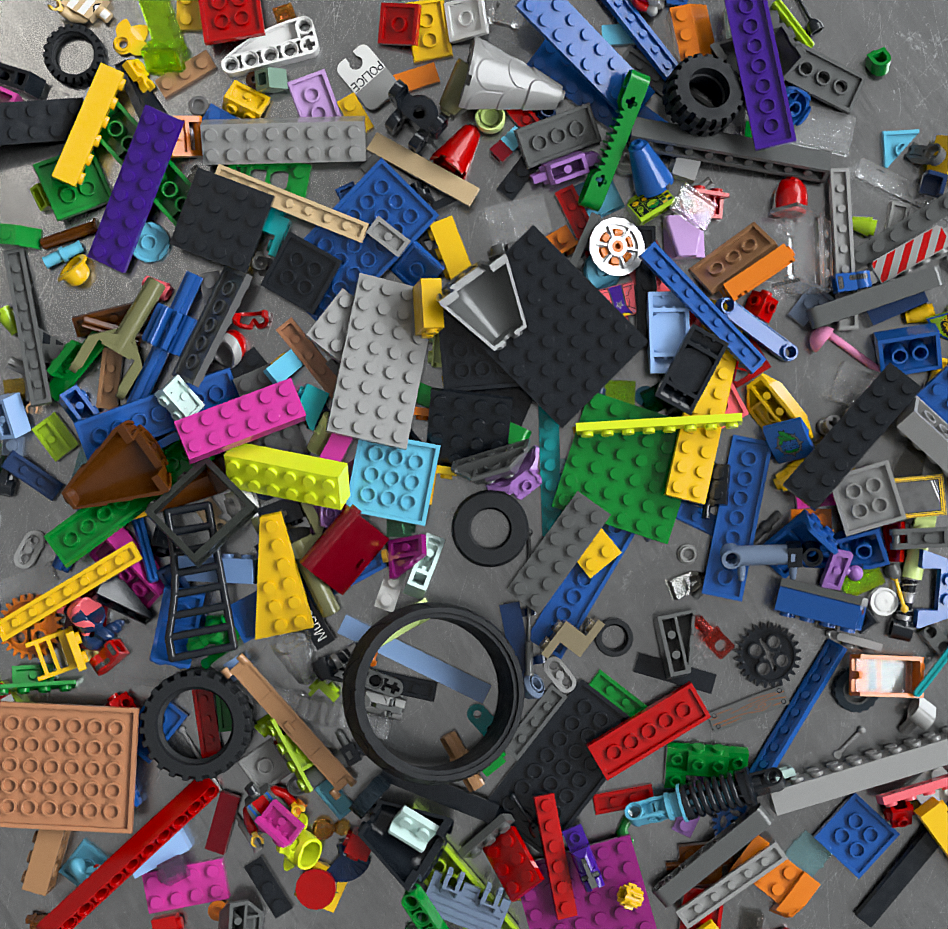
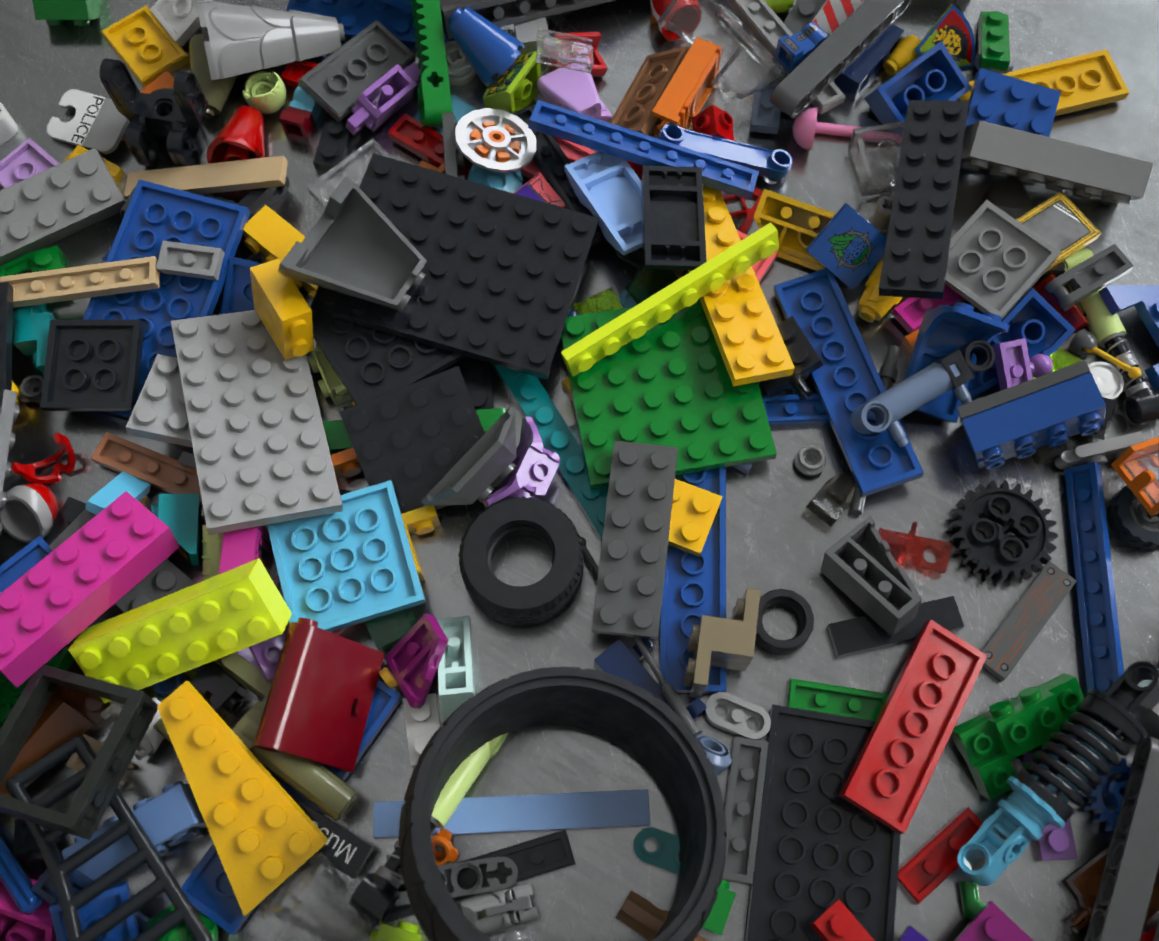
camera: 20 degrees left, 20 degrees down
red plate [378,3,422,46] -> none

